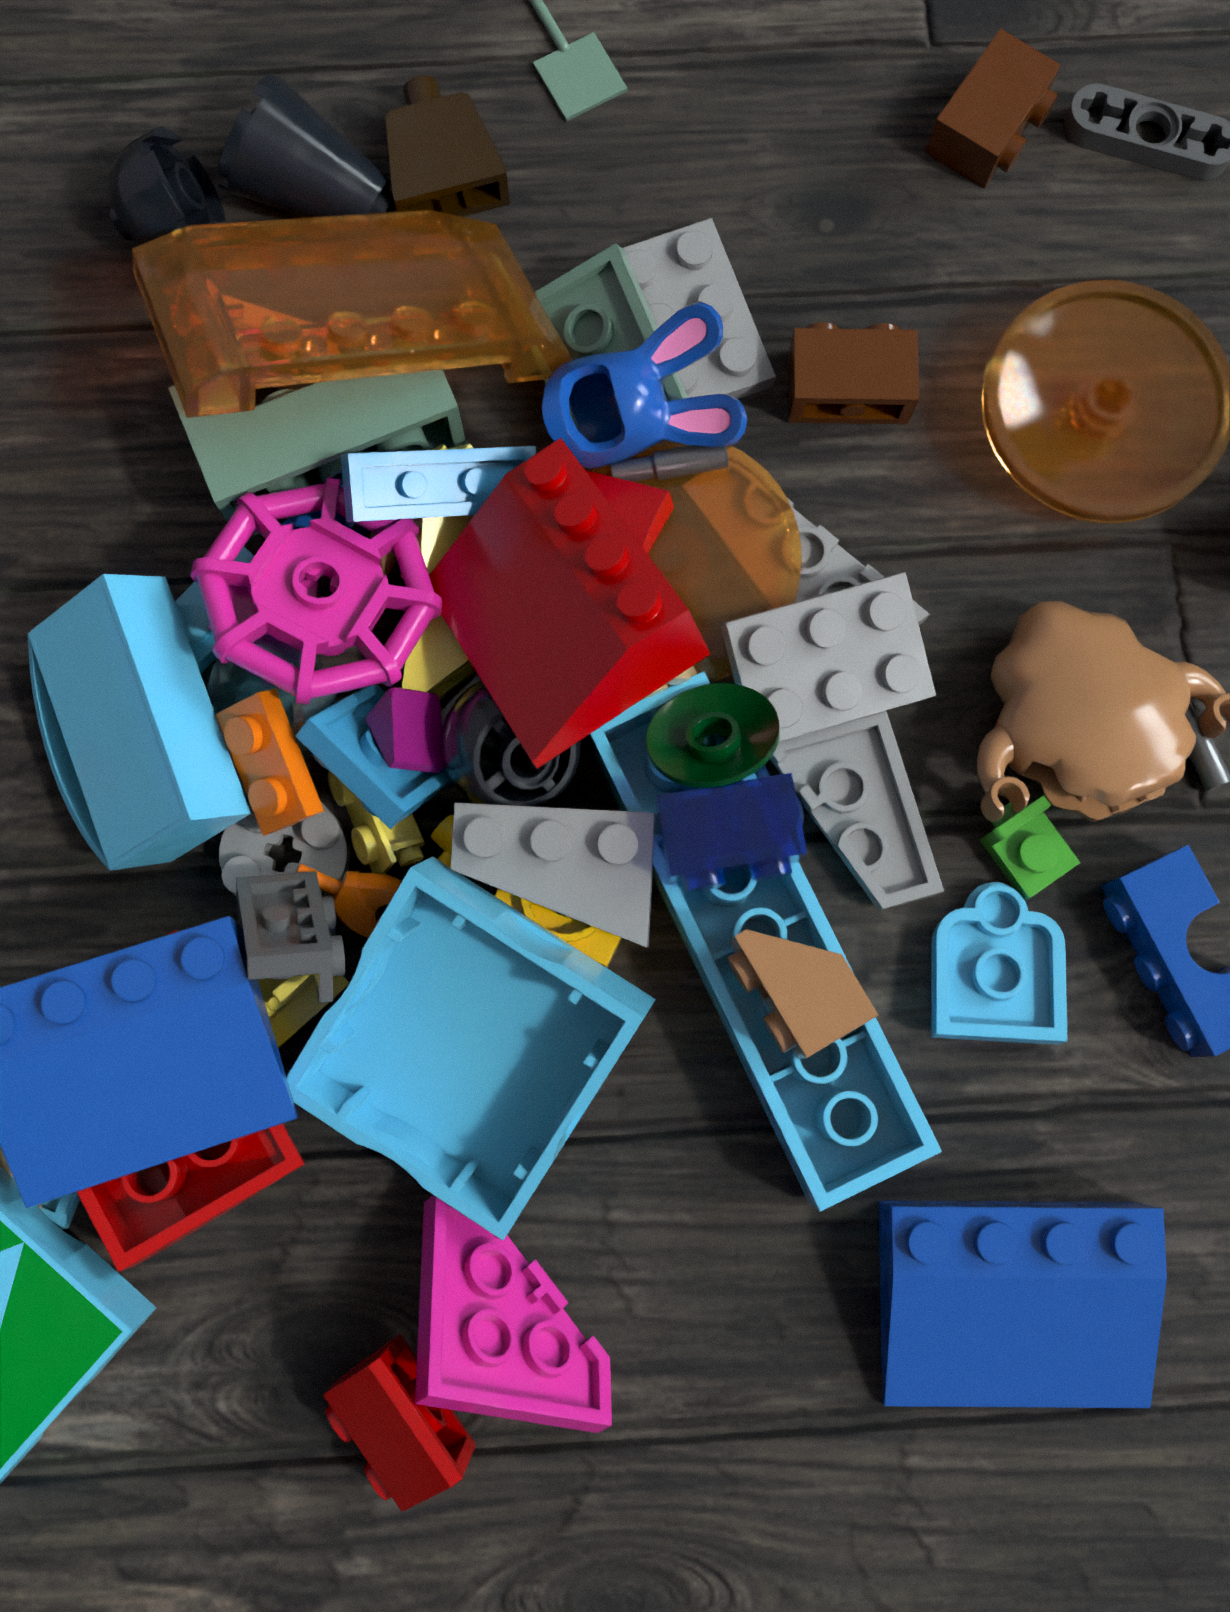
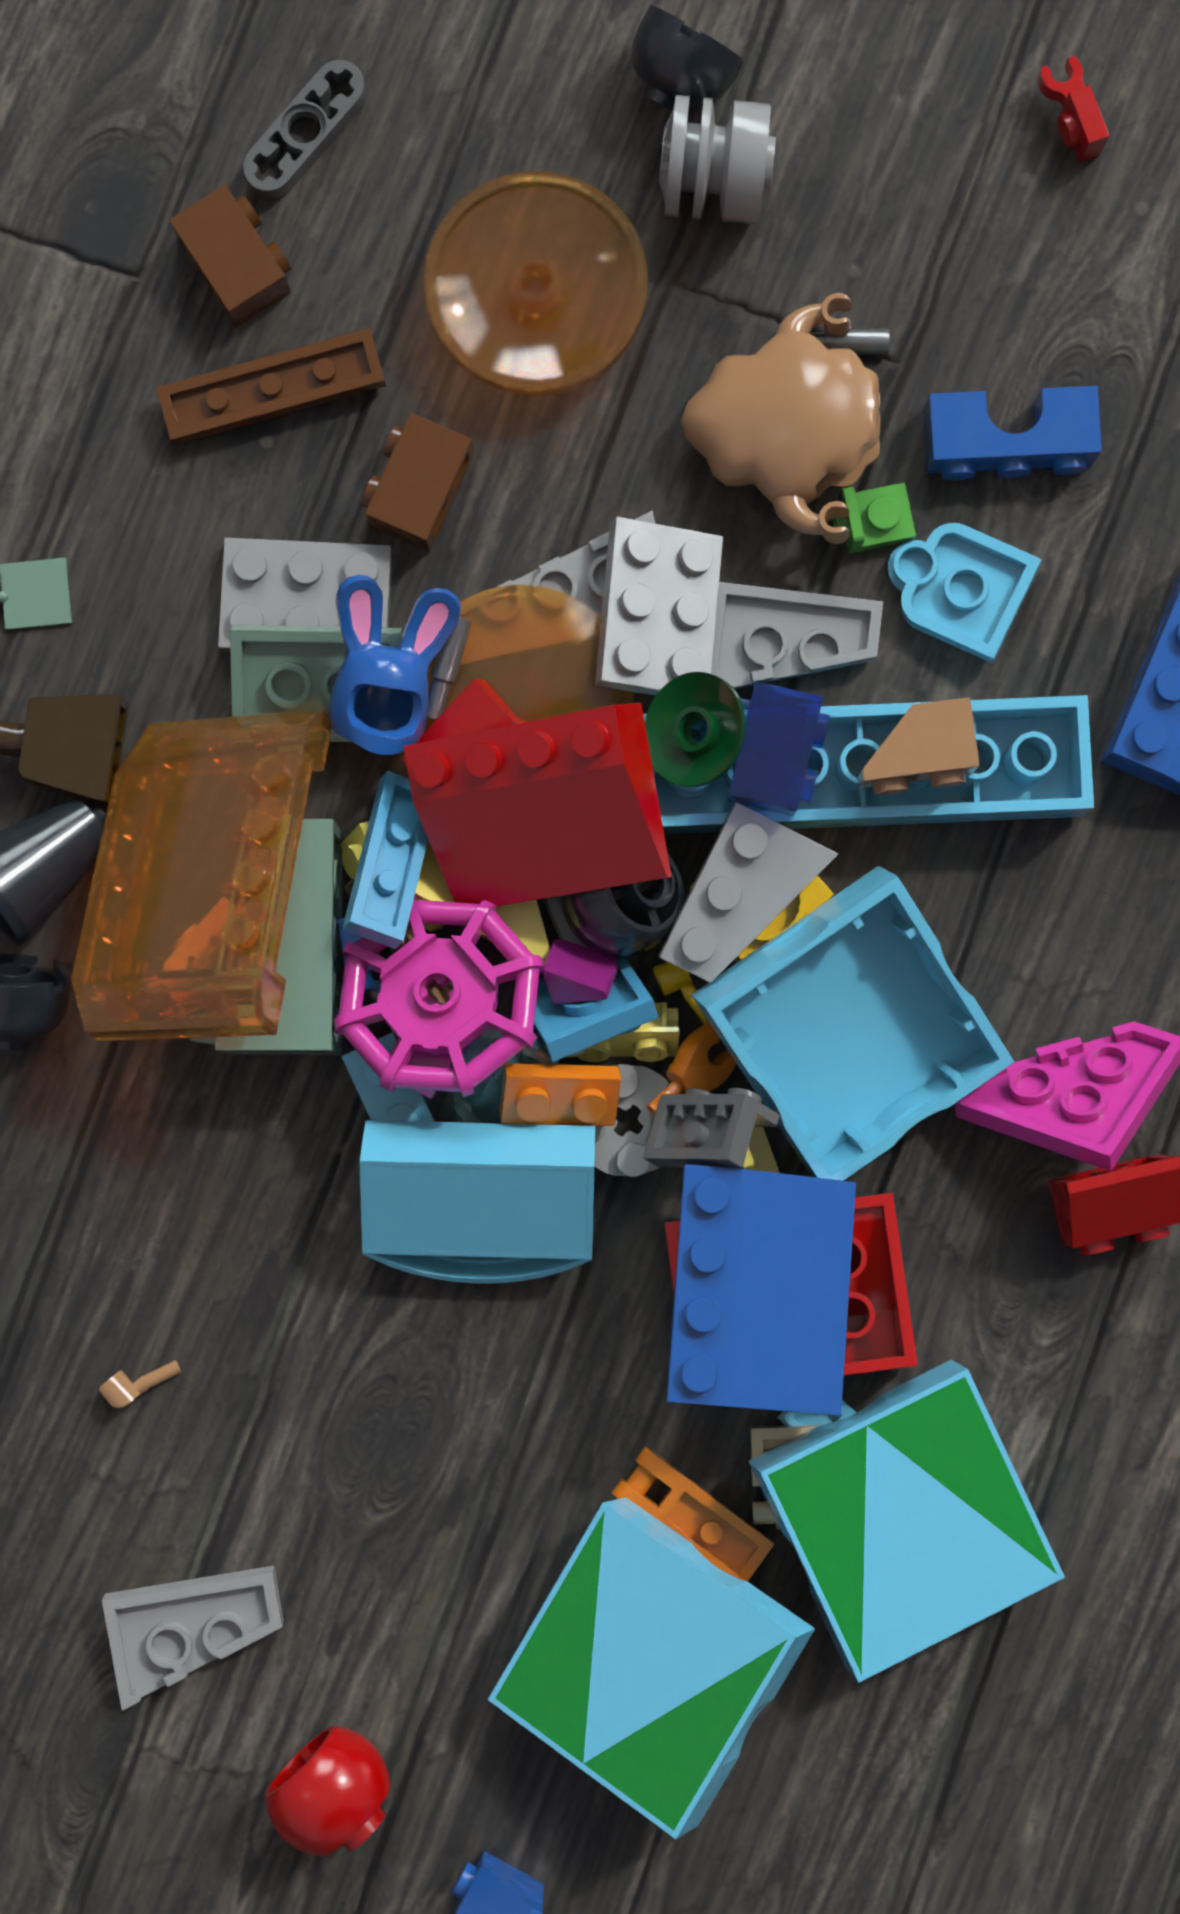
camera: 65 degrees left, 5 degrees up
none -> reddish brown plate [156,328,386,446]

